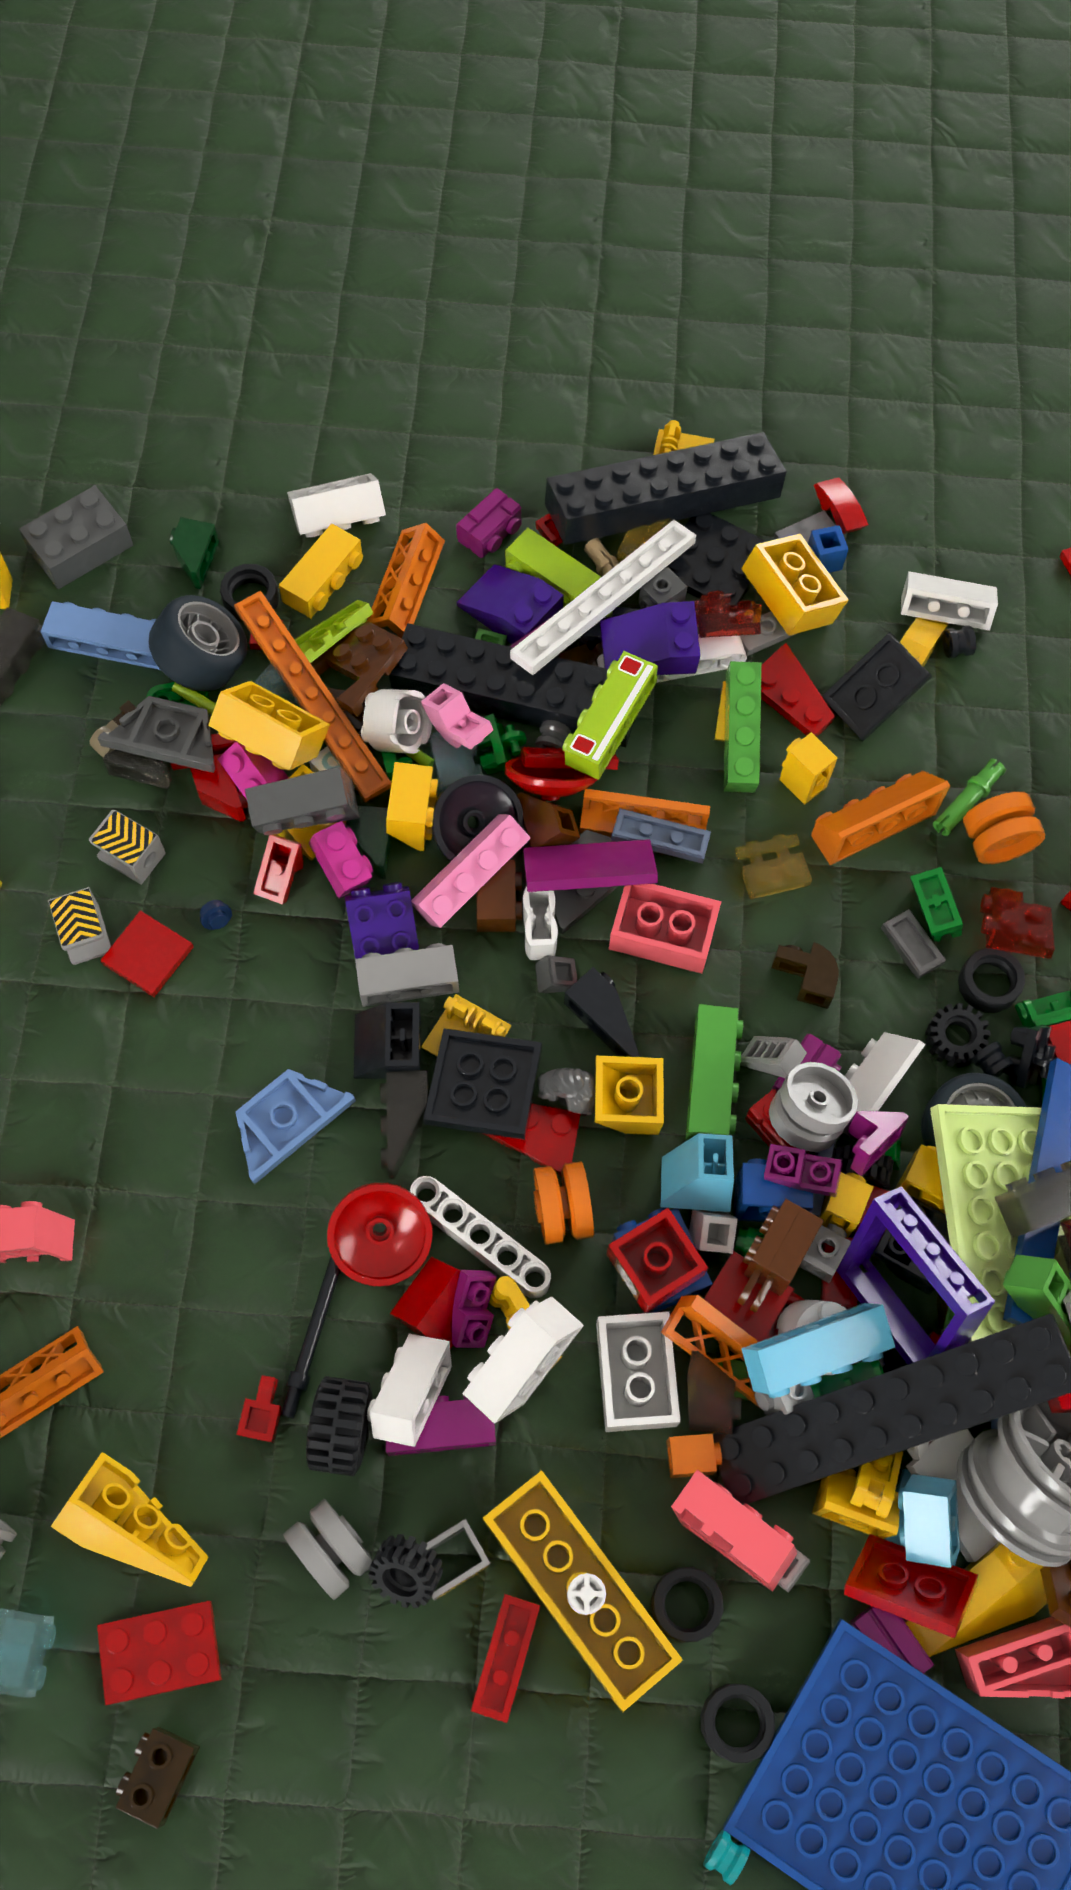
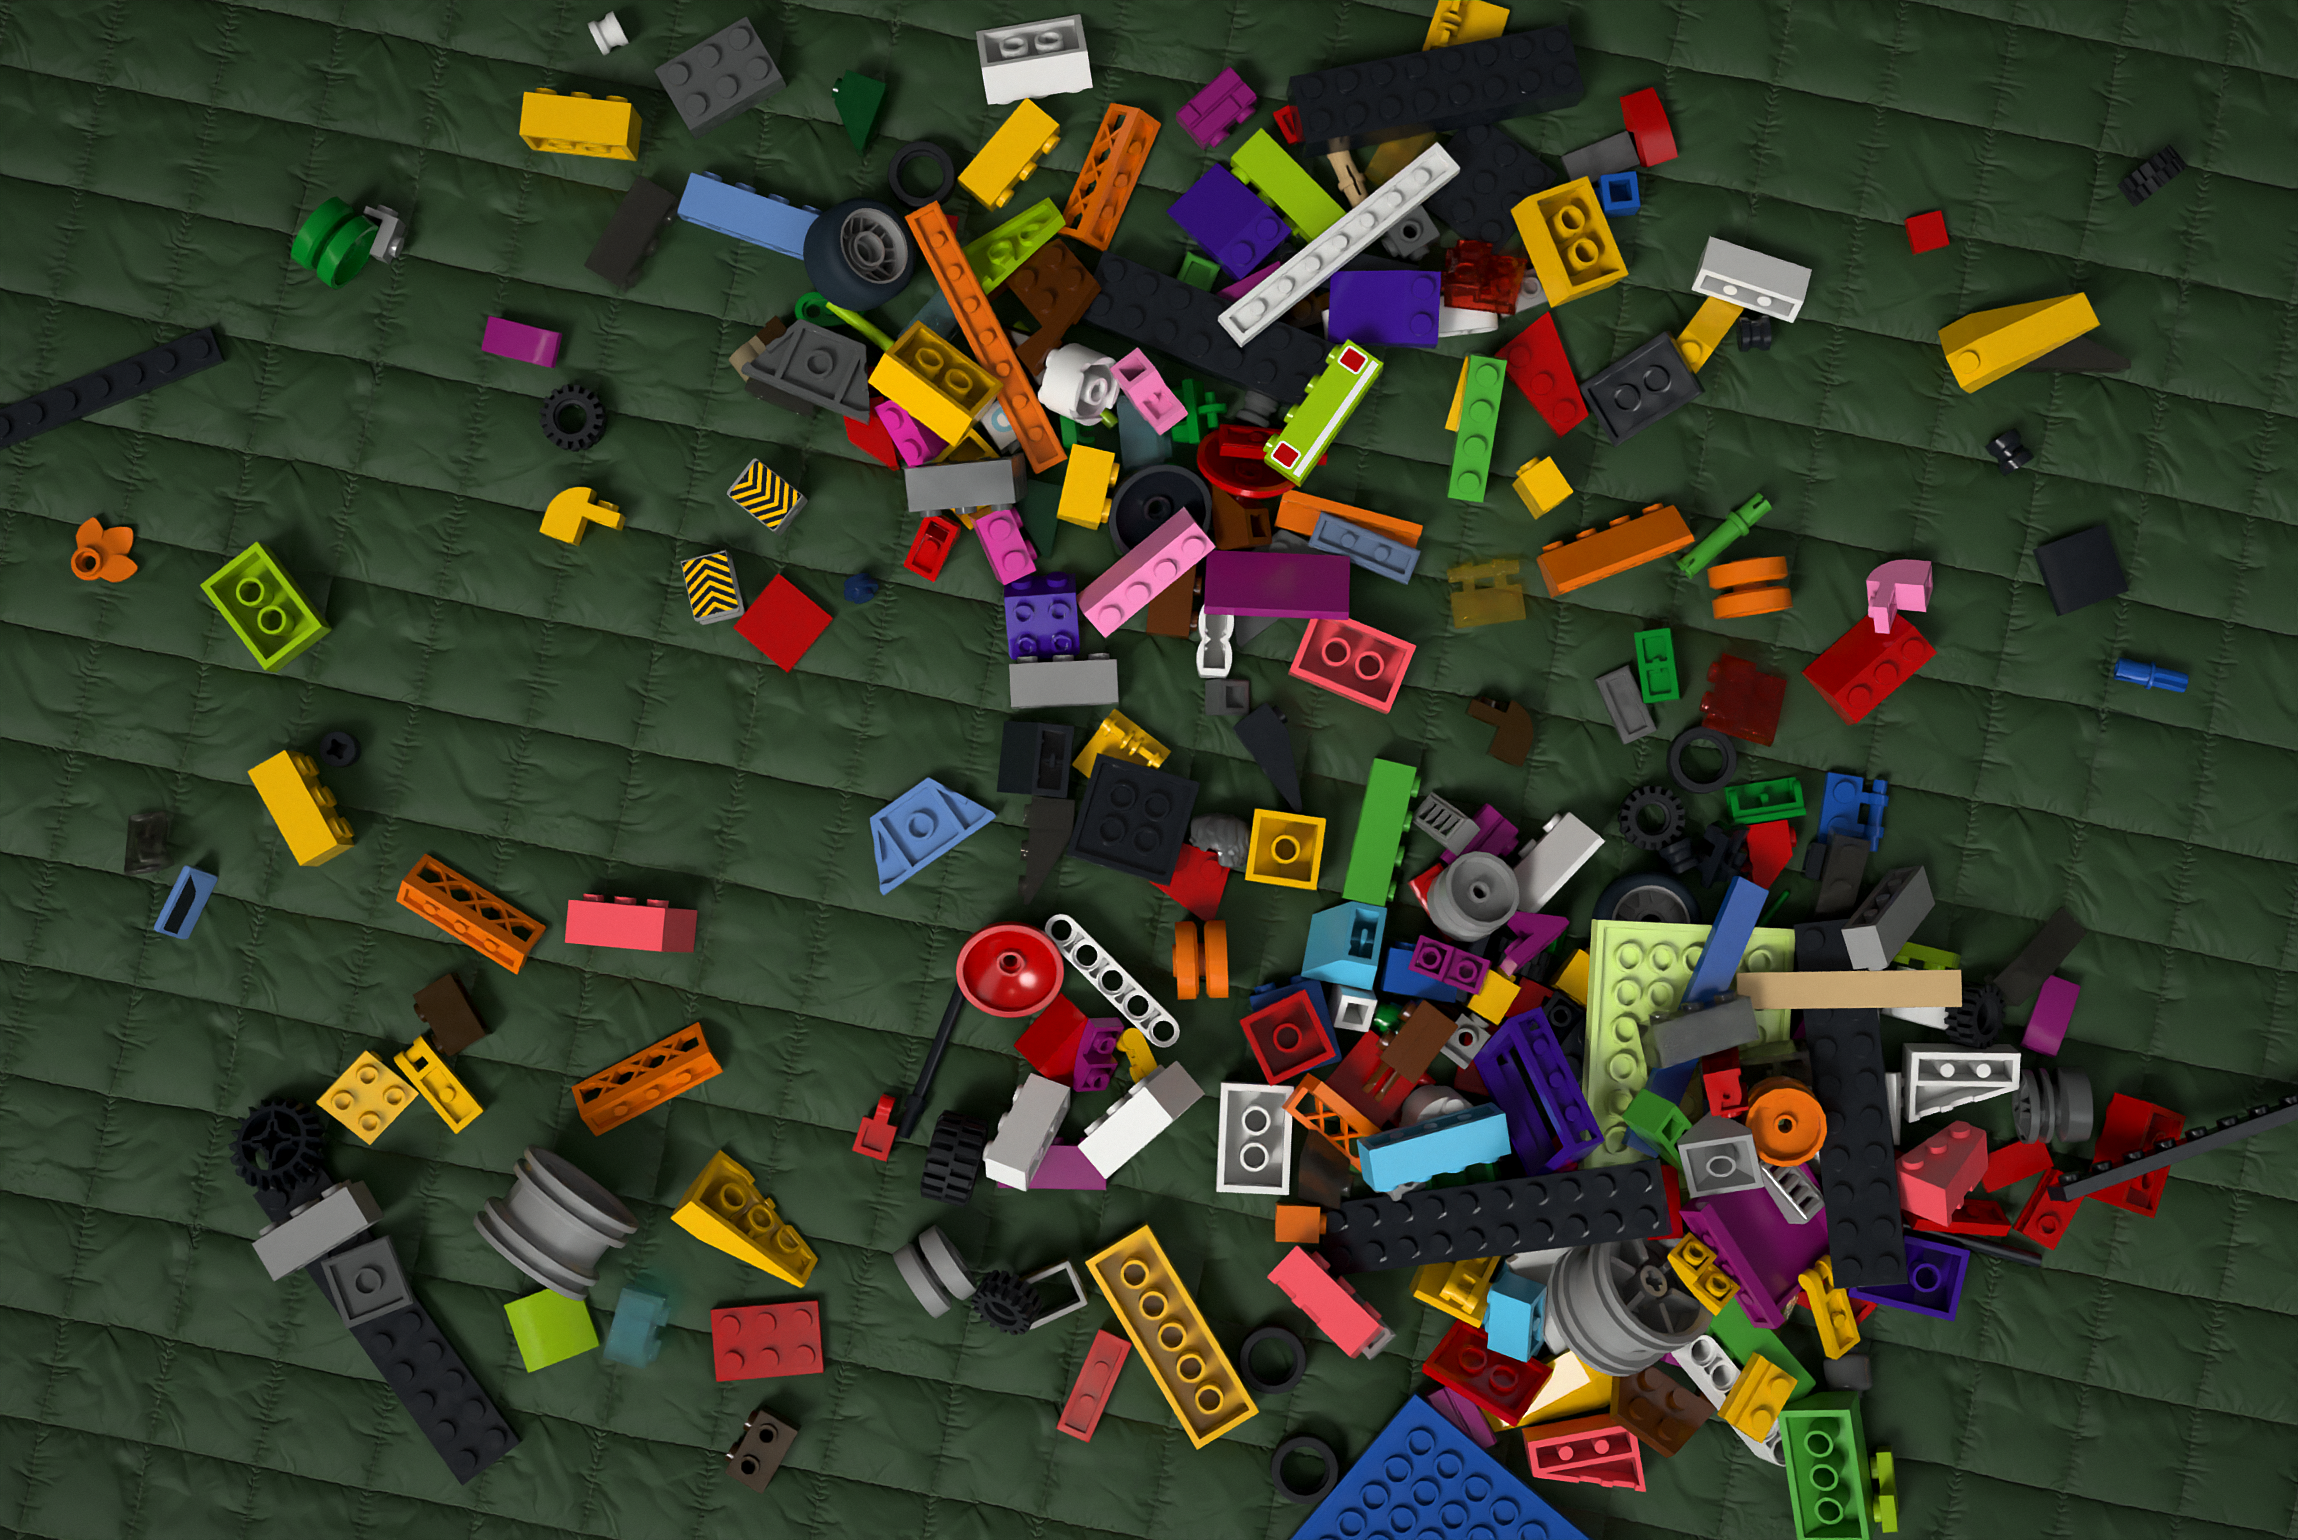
camera: 15 degrees right, 20 degrees up
white wheel [567,1573,606,1615] -> none

